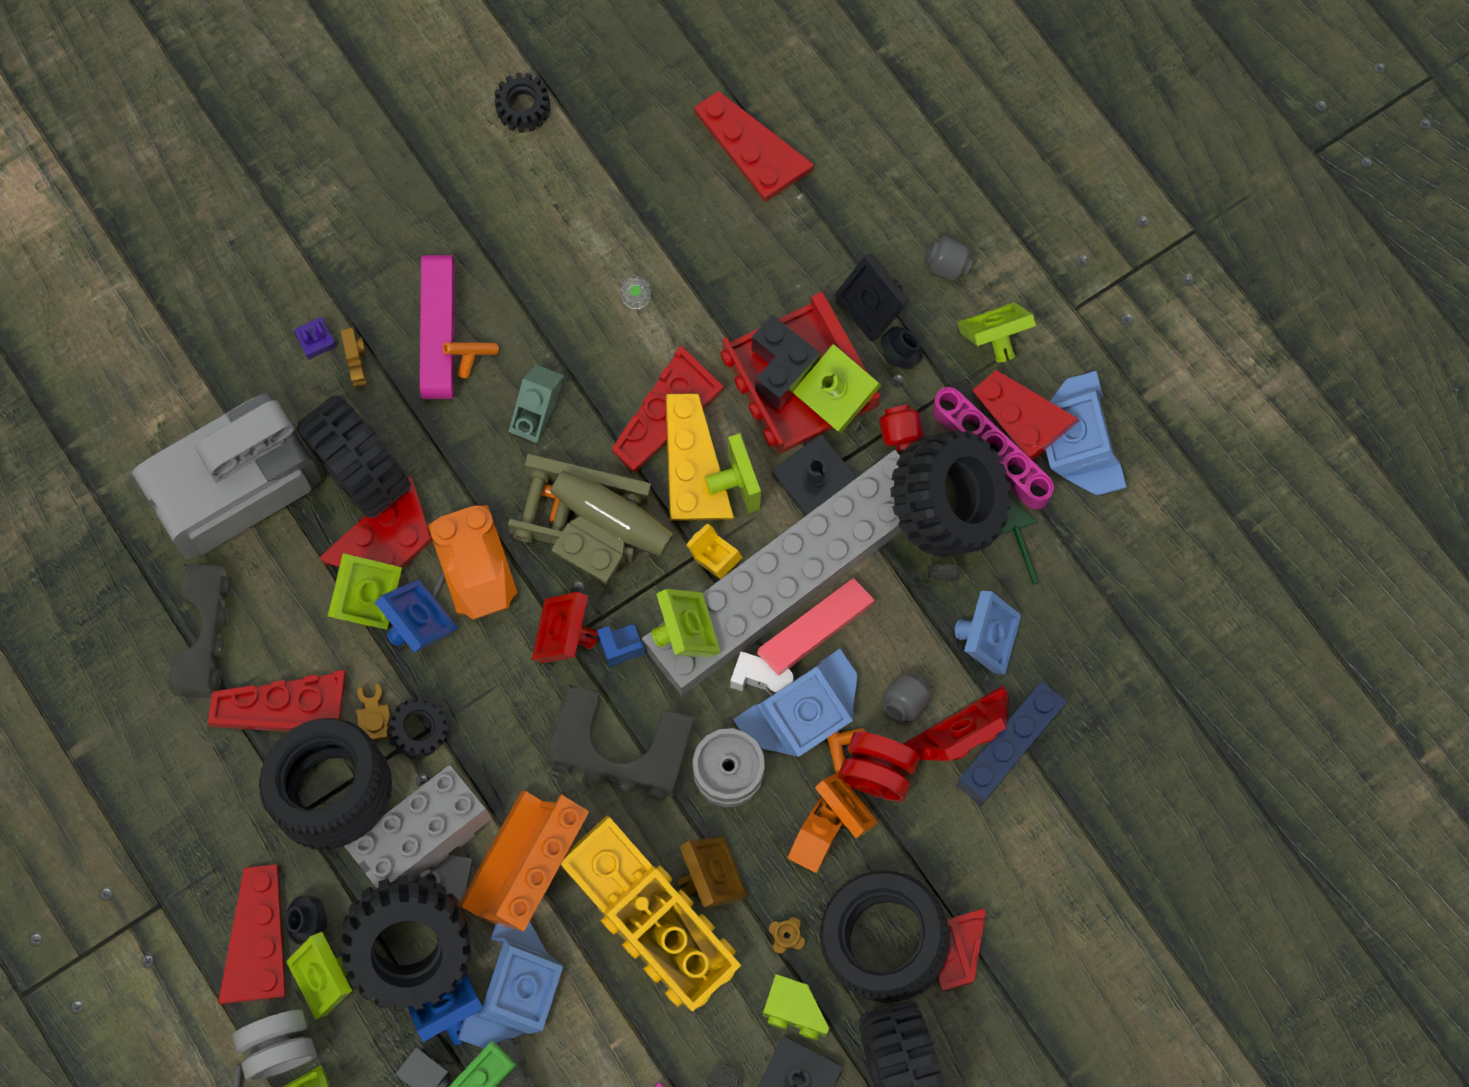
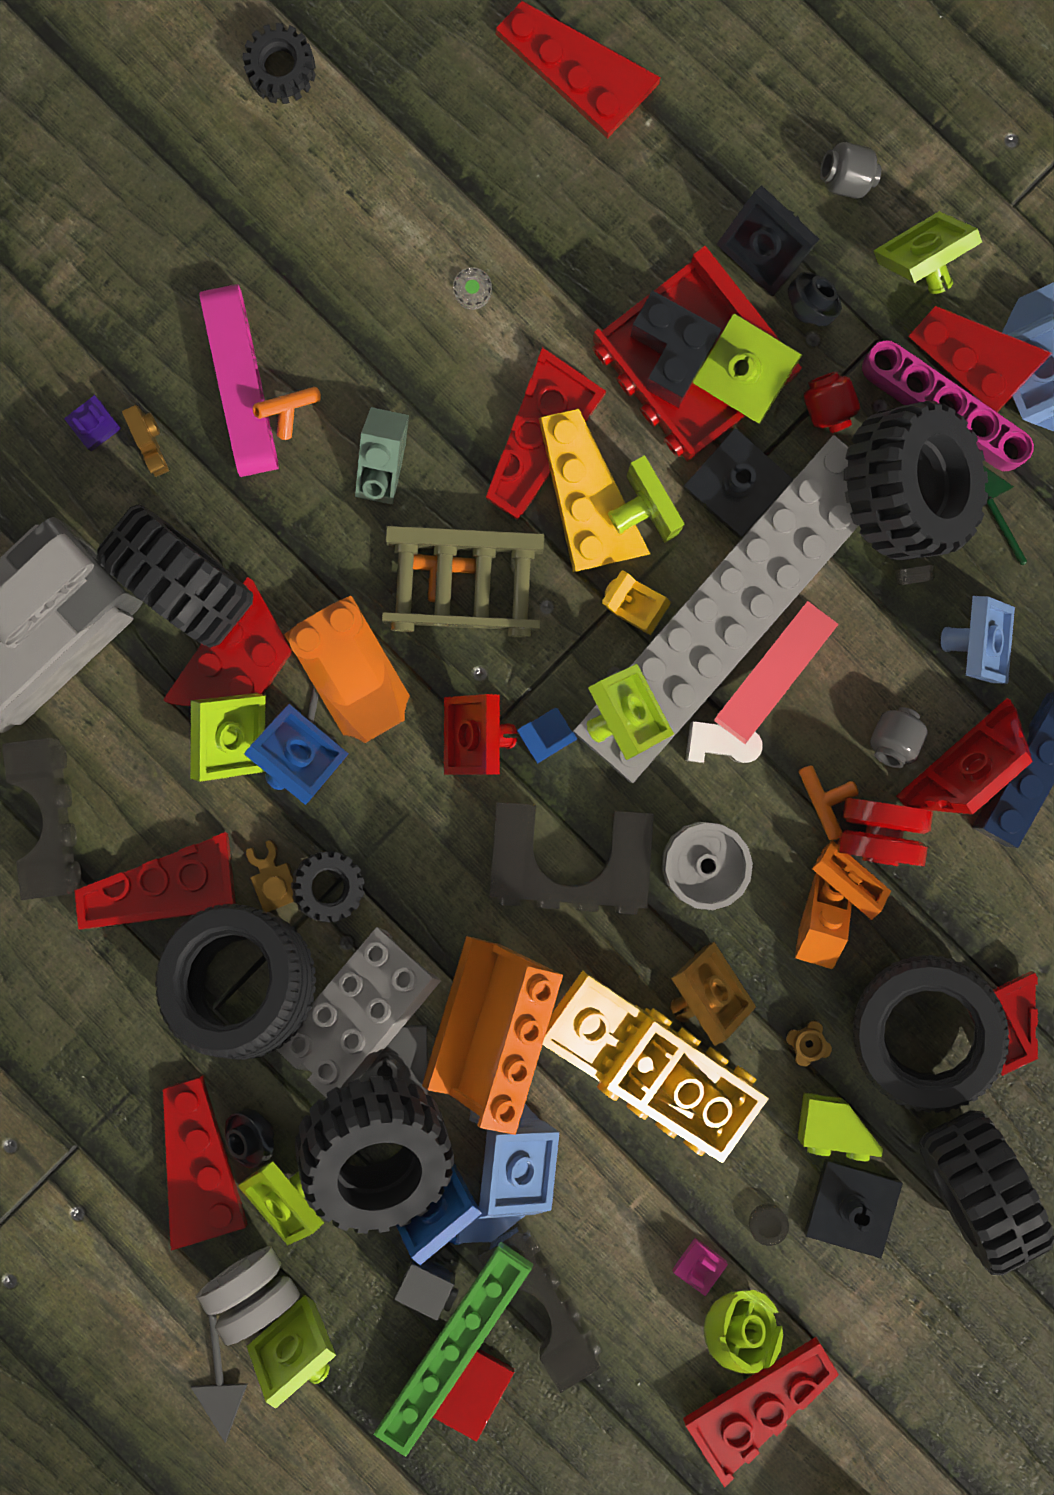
camera: 10 degrees left, 15 degrees up
olive plate [551,470,674,585] -> none
medium blue piece [733,649,857,757] -> none

